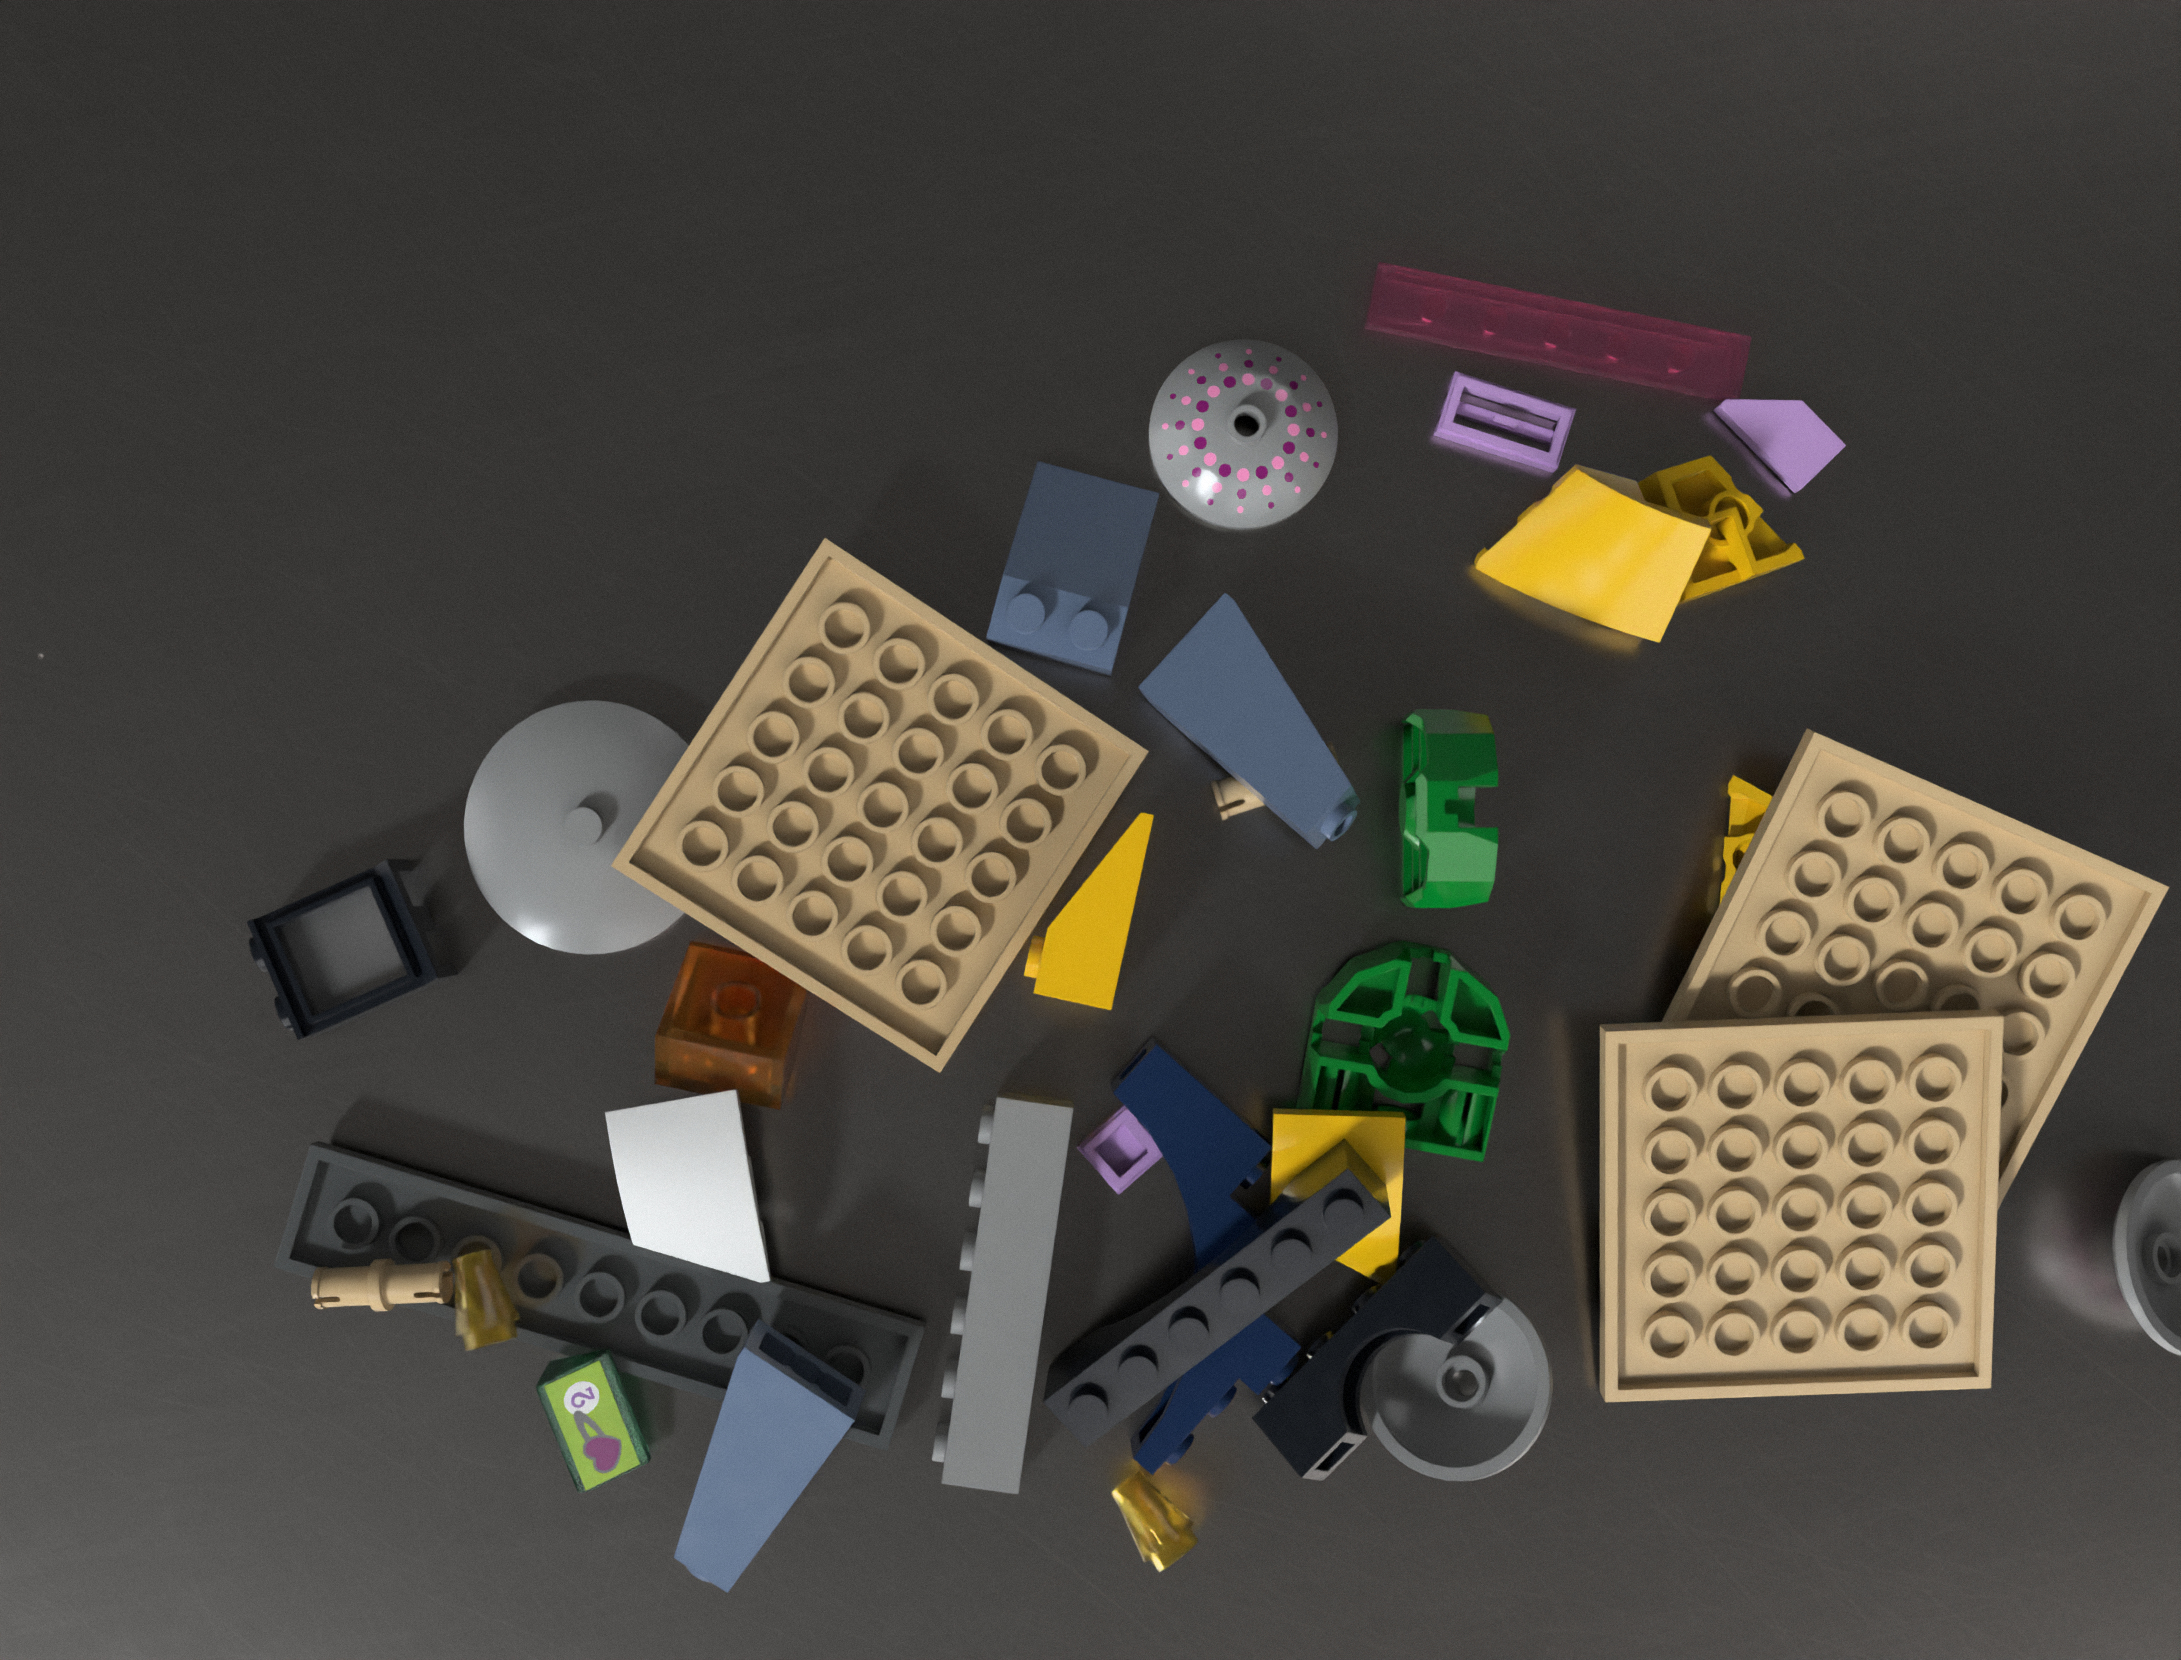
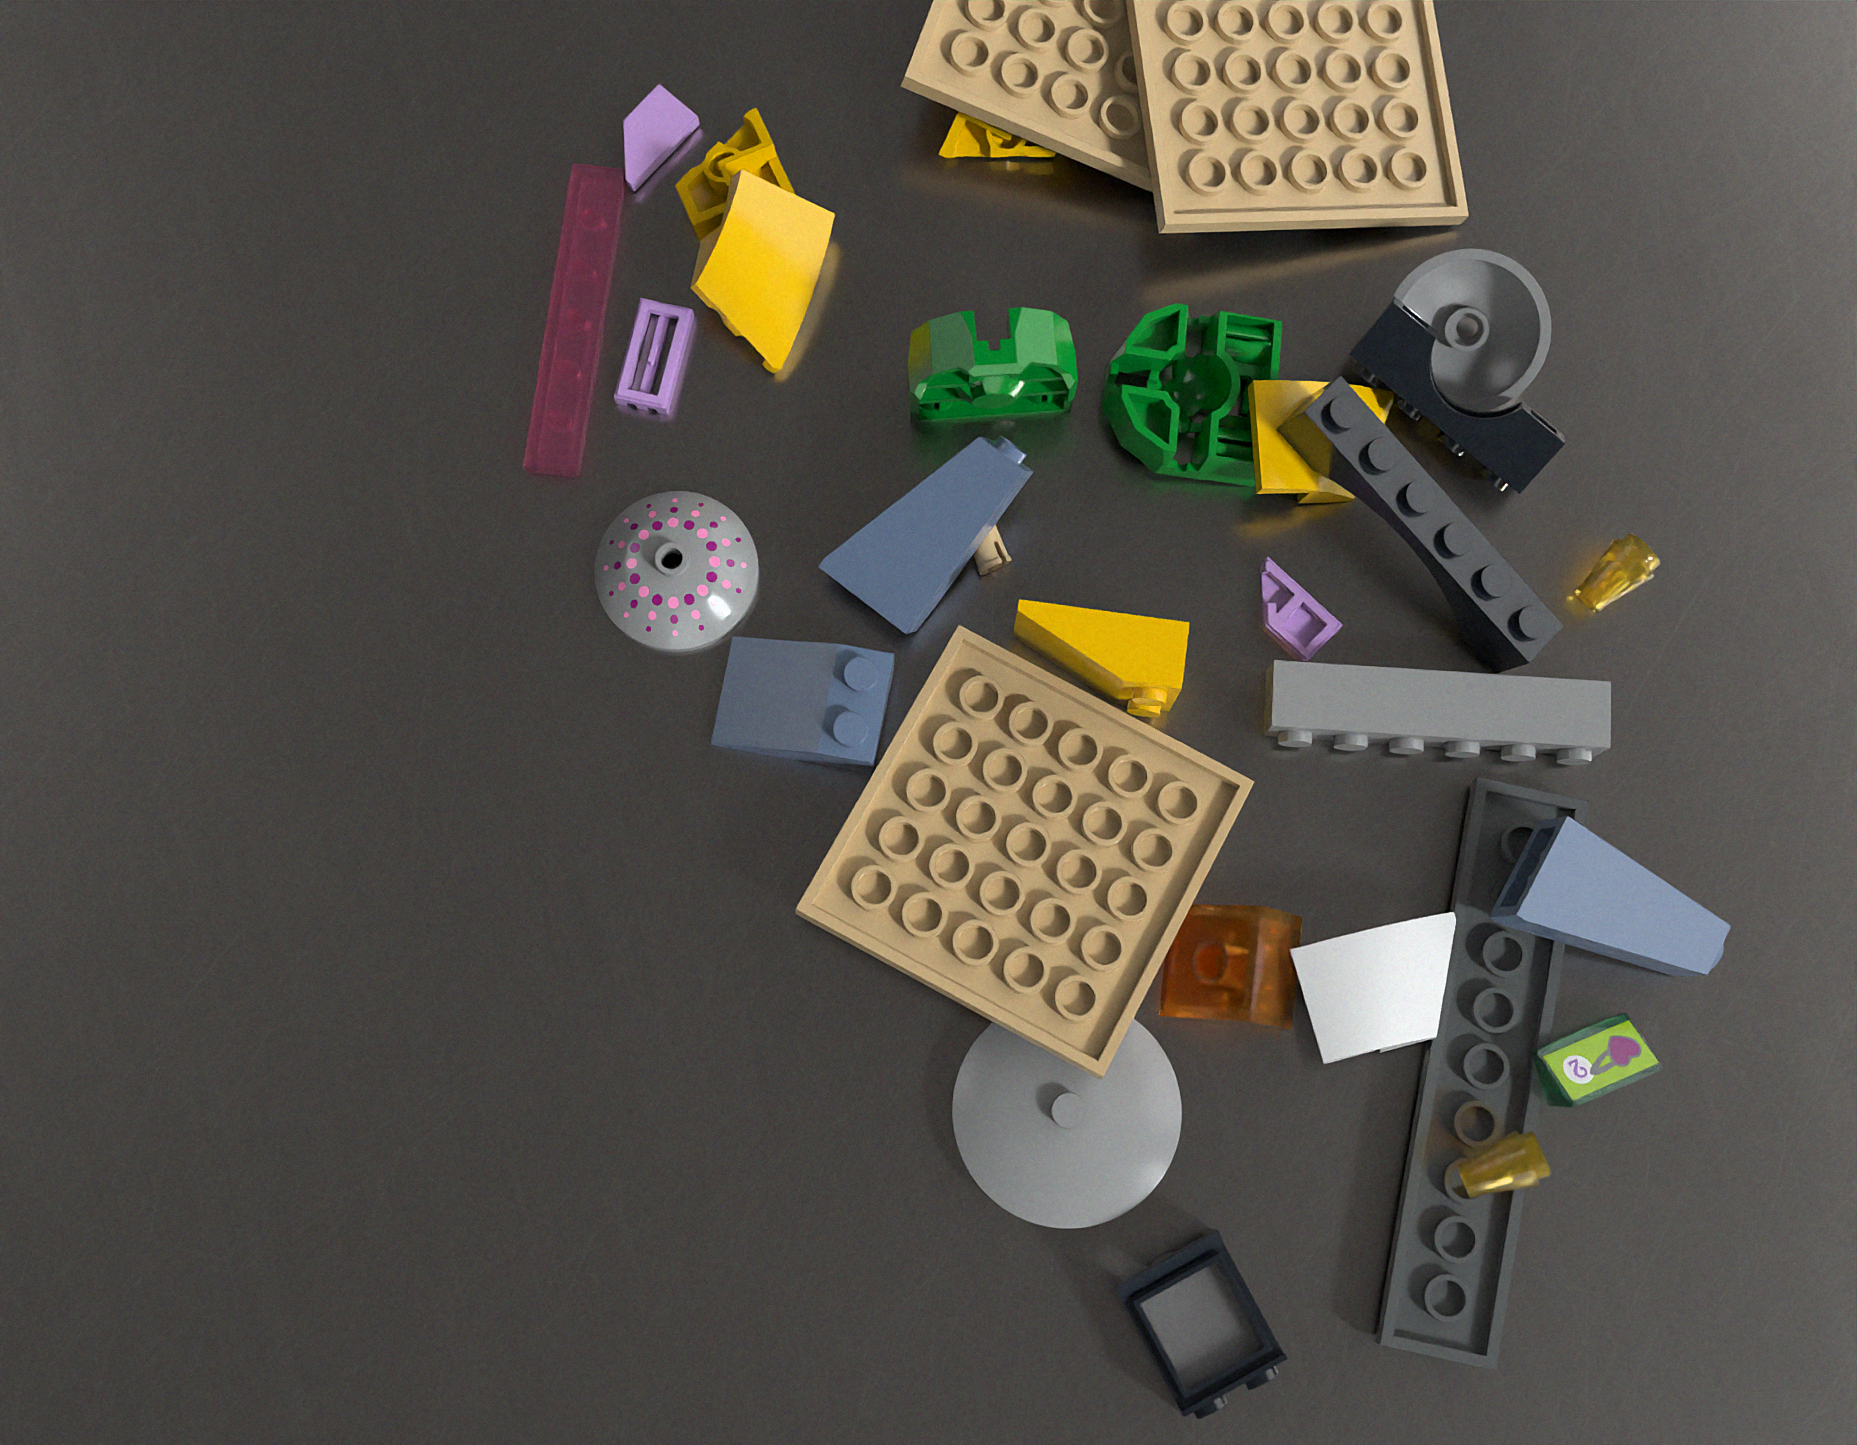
camera: 90 degrees left, 10 degrees down
tan pin [311,1258,454,1312] -> none
dark blue arch [1110,1037,1301,1476] -> none

